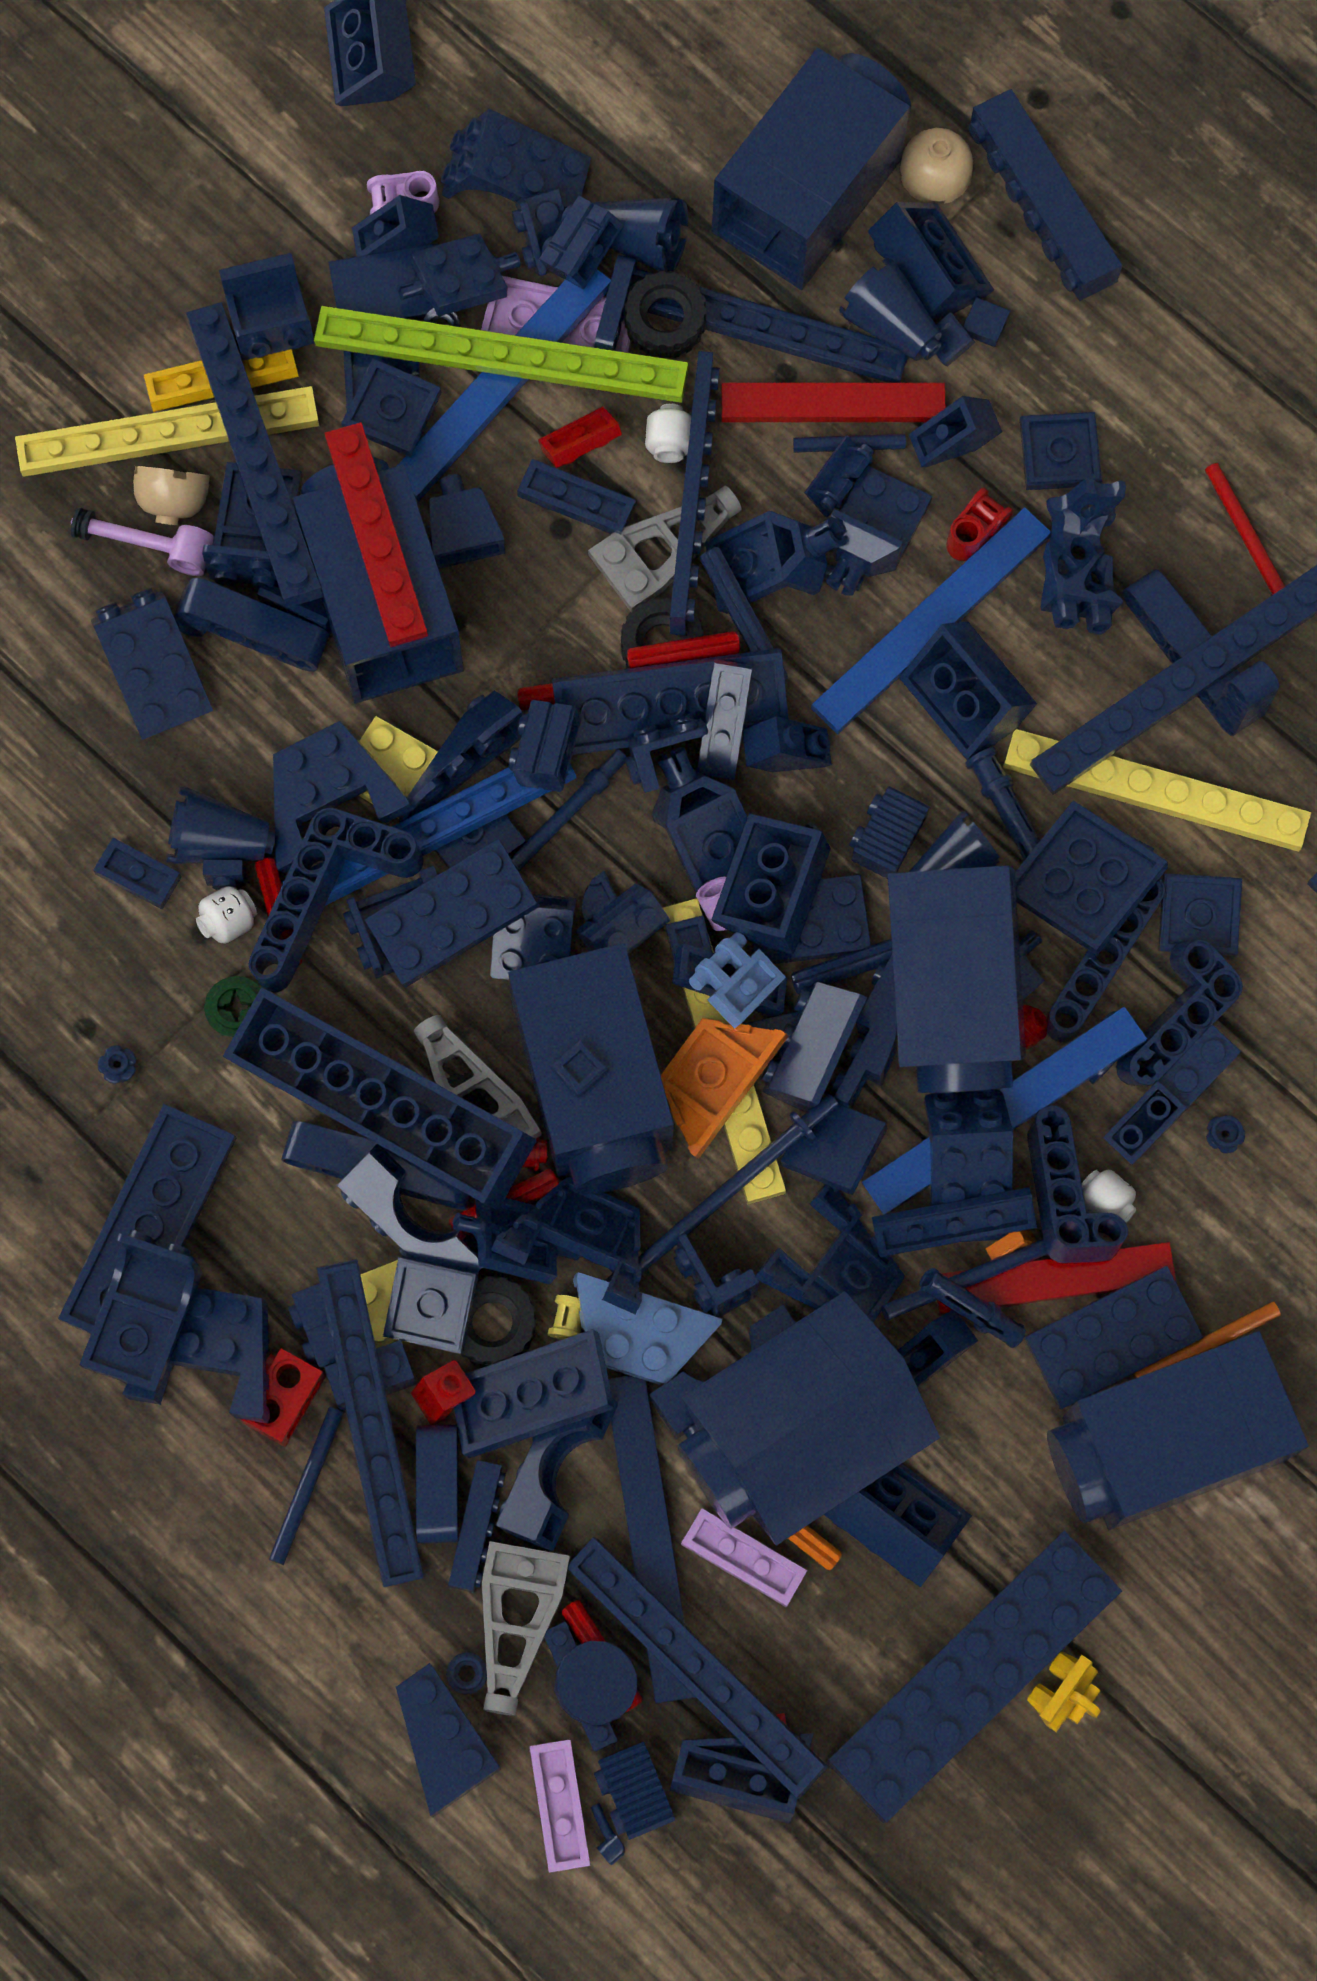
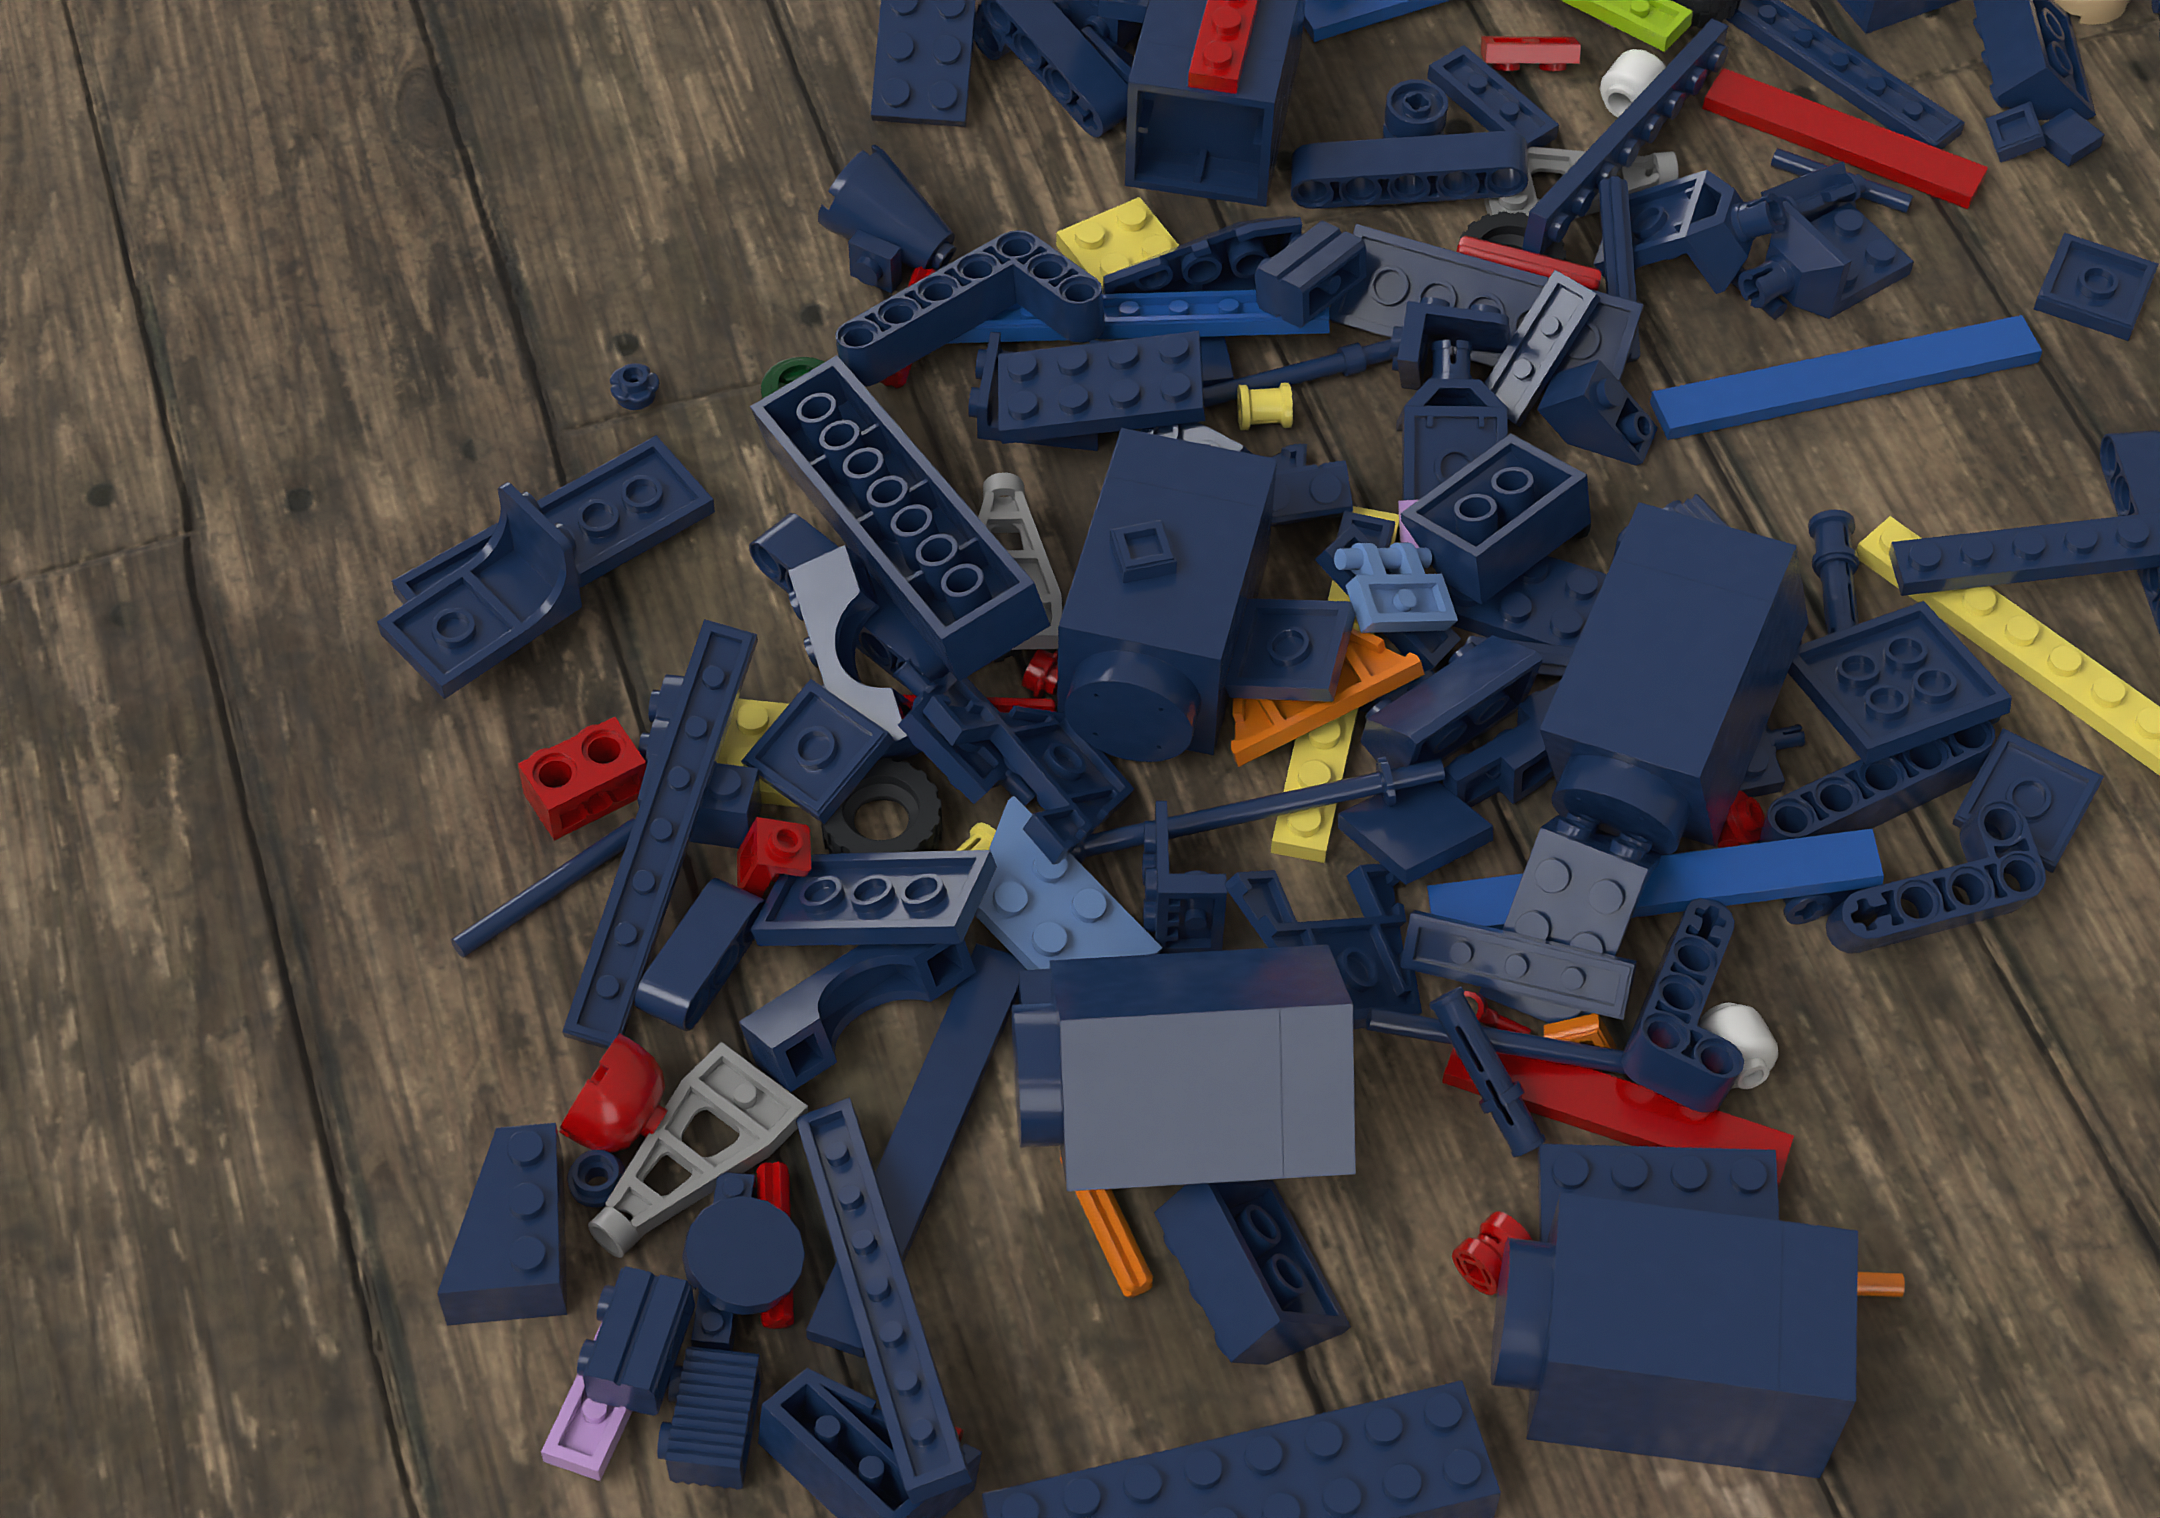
camera: 30 degrees right, 20 degrees down
dark blue plate [93,838,182,909] -> none
dark blue wing [122,1288,270,1423] -> none
white head [196,886,257,944] -> none
dark blue wing [273,721,415,873] -> none
dark blue torso [429,474,505,569] -> none
dark blue piece [448,1460,506,1593] -> none
dark blue hand [591,1803,625,1865] -> none
lavender plate [681,1508,807,1607] -> none
dark blue cone [839,258,942,361] -> none
dark blue slope [897,1310,978,1388] -> none
dark blue slope [899,622,1037,760] -> none
dark blue slope [908,396,1002,467] -> none
red piece [946,487,1014,561] -> none
dark blue hips [1040,478,1126,635] -> none
dark blue slope [1103,1025,1241,1165] -> none
dark blue plate [1206,1115,1245,1153] -> none
none -> red cylinder [559,1033,668,1153]
none -> dark blue brick [577,1266,695,1416]
none -> dark blue plate [1225,599,1356,702]
none -> light yellow bush [1237,382,1293,430]
none -> dark blue beam [1291,131,1528,209]
none -> dark blue wheel [1382,79,1448,139]
none -> red wheel [1452,1211,1533,1295]
none -> red hand [1463,991,1531,1035]

